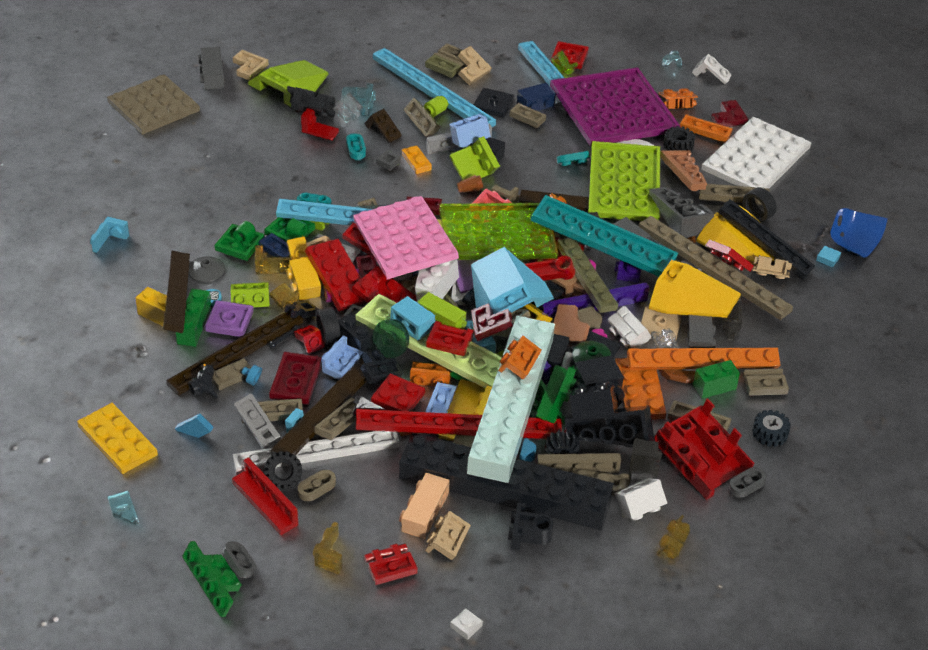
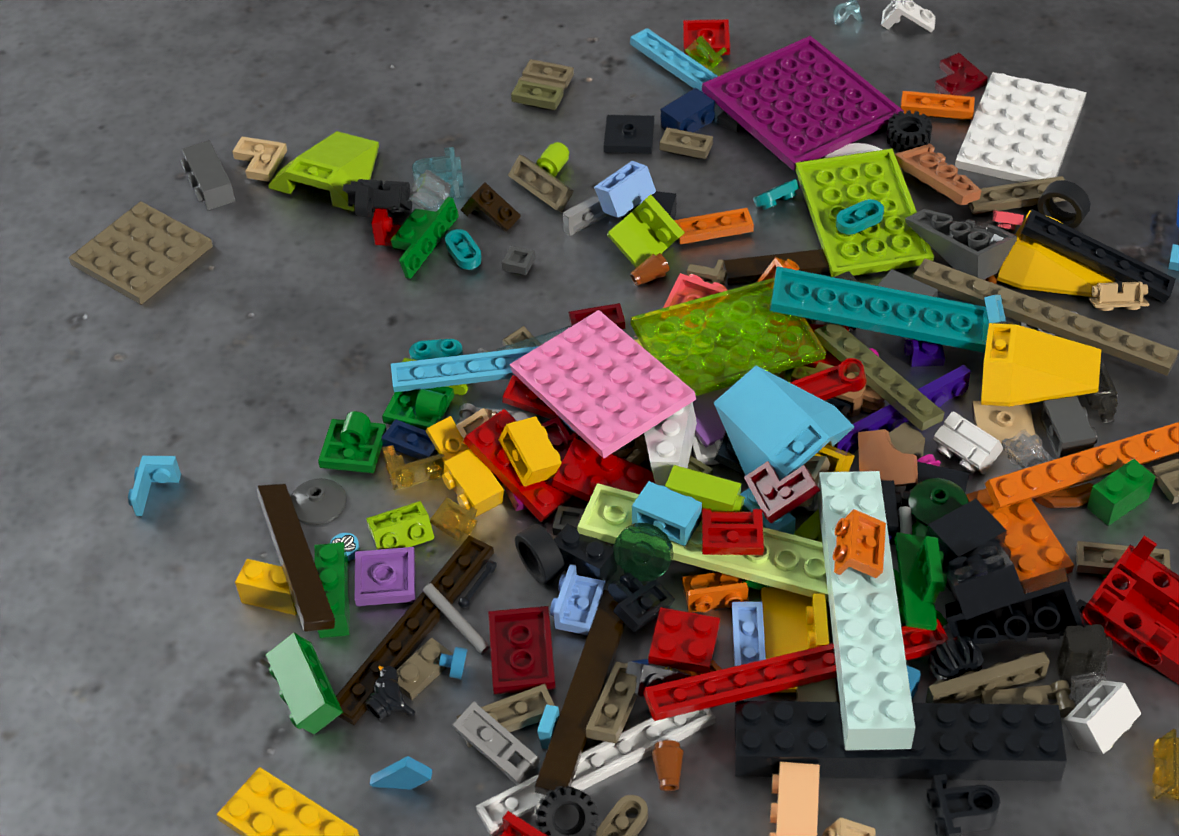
camera: 10 degrees left, 5 degrees up
black plate [284,300,320,319] -> none
red bracket [294,325,325,354] -> none
medium azure plate [373,48,496,127] -> none
light orange plate [402,145,432,174] -> none
tan plate [458,46,492,85] -> none
orange hinge [658,88,698,109] -> none
red plate [705,239,754,272] -> none
none -> brick [266,632,343,734]
none -> green bracket [391,197,459,279]
none -> light grey bar [423,583,490,655]
none -> yellow brick [498,416,562,486]
none -> dark orange cone [652,740,684,791]
none -> orange plate [674,208,754,244]
none -> teal plate [836,199,884,235]
none -> medium azure tile [984,295,1006,323]
none -> coral plate [992,210,1024,230]

